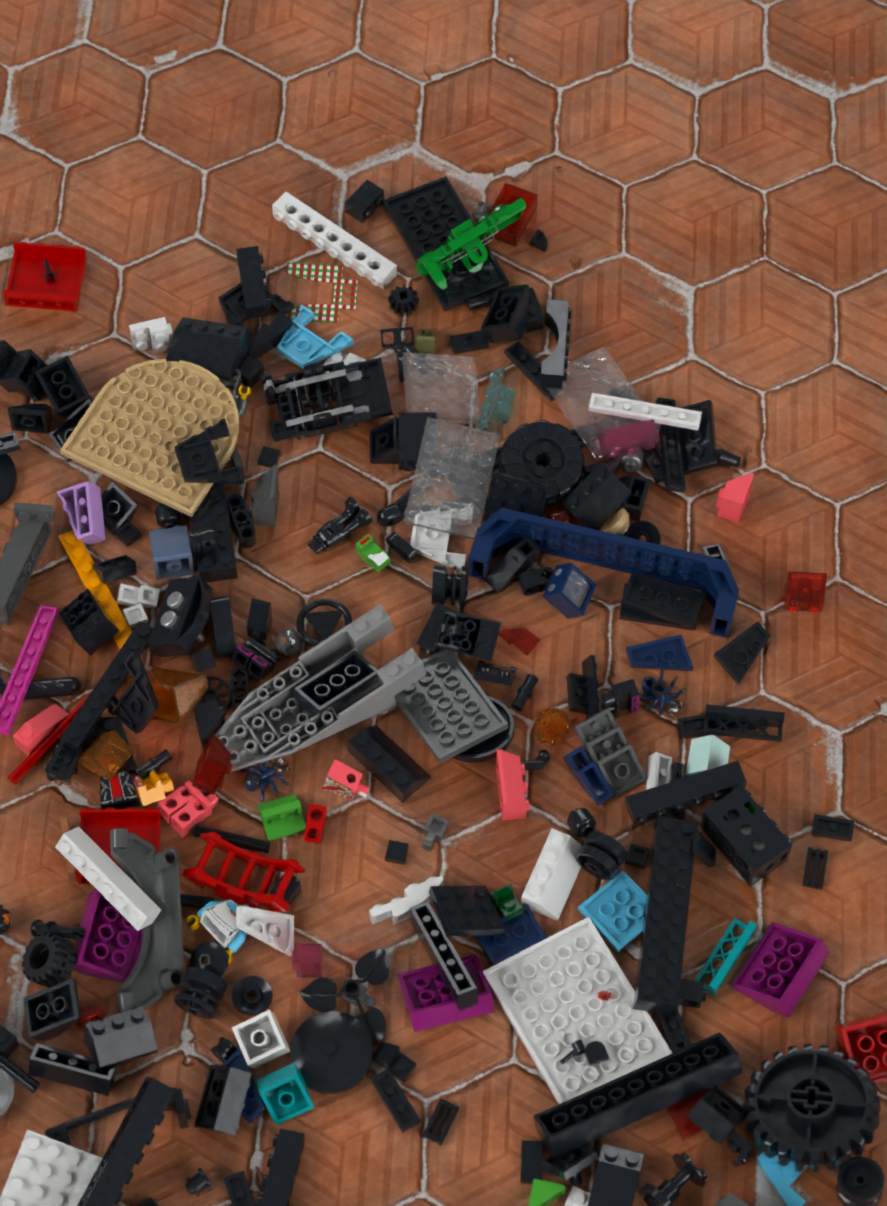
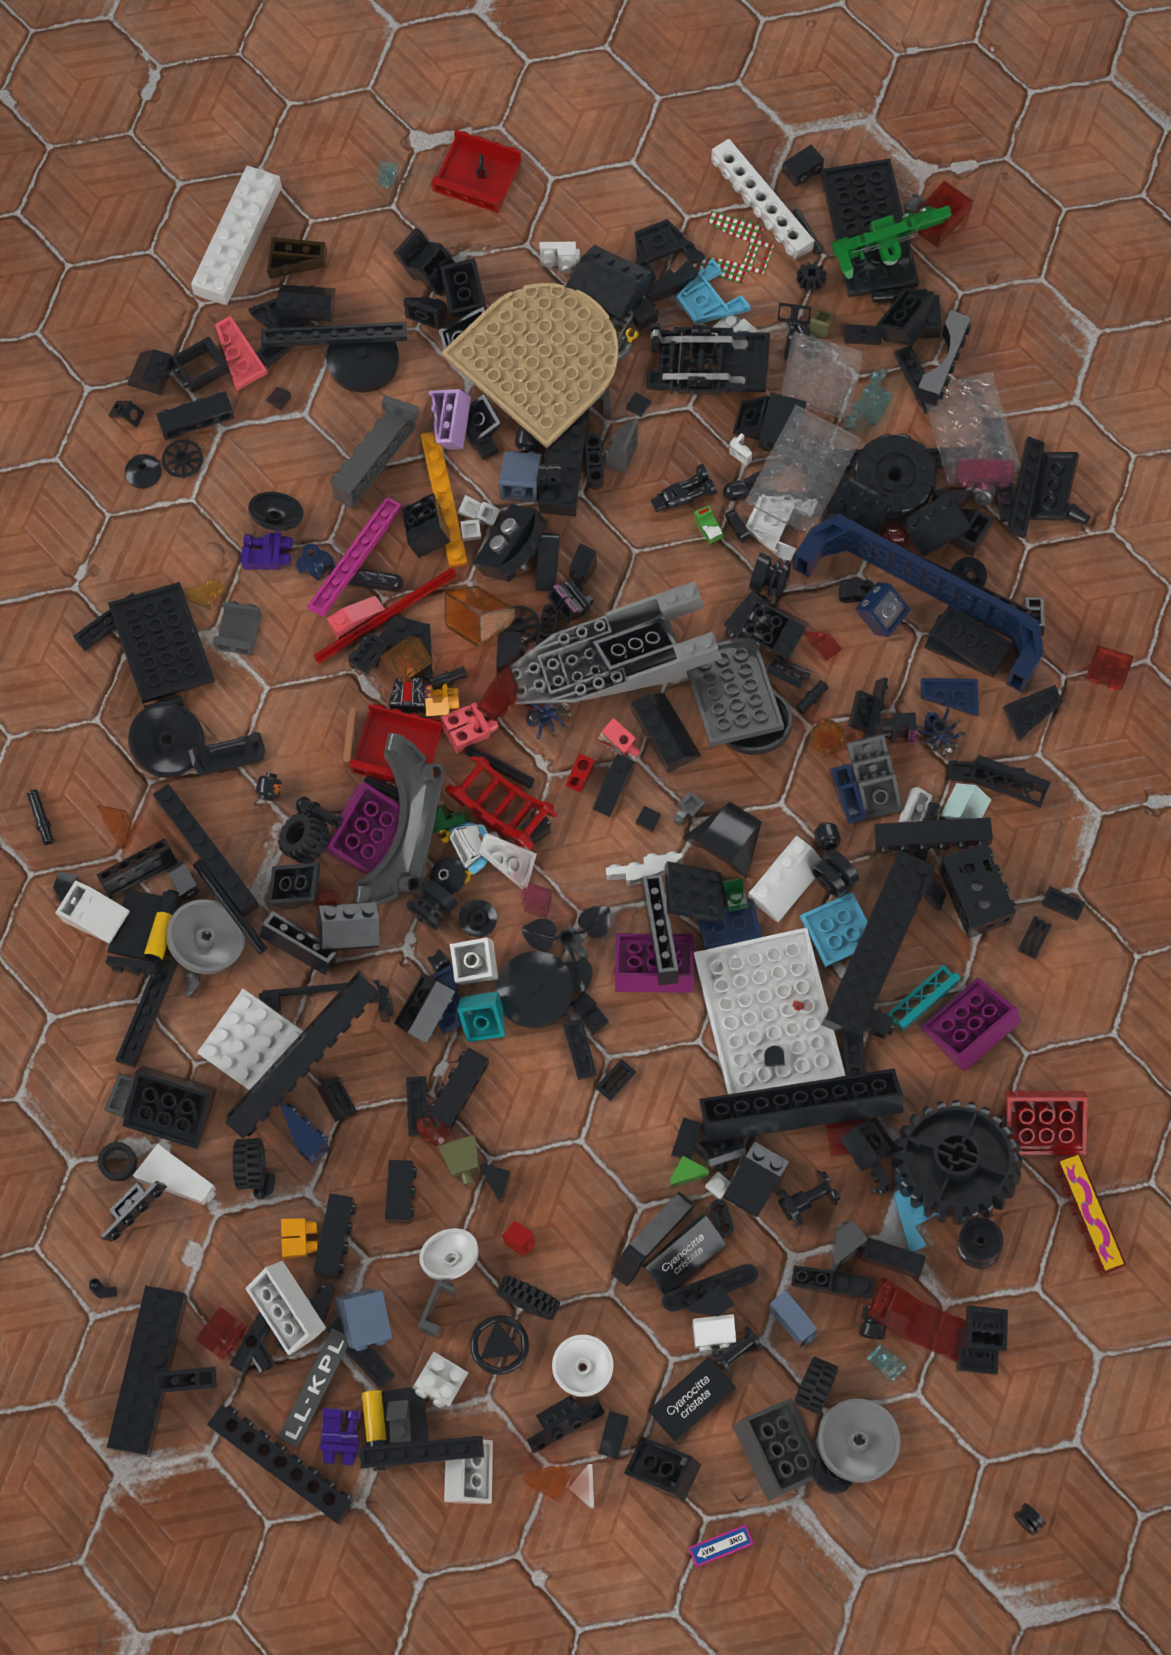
camera: 20 degrees right, 10 degrees up
white brick [55,827,161,931] -> none
black plate [60,621,153,750] -> none
black slope [93,555,136,584] -> none
black wing [107,650,160,734] -> none
black wing [175,418,244,484] -> none
black brick [185,1168,212,1196] -> none
black brick [190,648,217,673] -> none
black brick [236,246,271,318] -> none
bright green bracket [258,794,306,841] -> none
dark grey head [275,628,304,657] -> none
black piece [296,598,352,647] -> none
black slope [485,536,540,593] -> none
coral slope [496,750,530,821] -> none
black arm [524,749,550,770] -> none
black tile [530,229,548,252] -> none
black hand [560,1040,585,1065] -> none
white tile [589,393,702,430] -> none
tan piece [600,508,630,536] -> none
black tile [625,843,650,869] -> none
coral slope [716,473,754,523] -> none
none -> dark green slope [432,803,471,833]
none -> black slope [593,753,635,817]
none -> black wedge [682,802,762,878]
none -> white bracket [729,433,752,466]
none -> black piece [792,208,824,255]

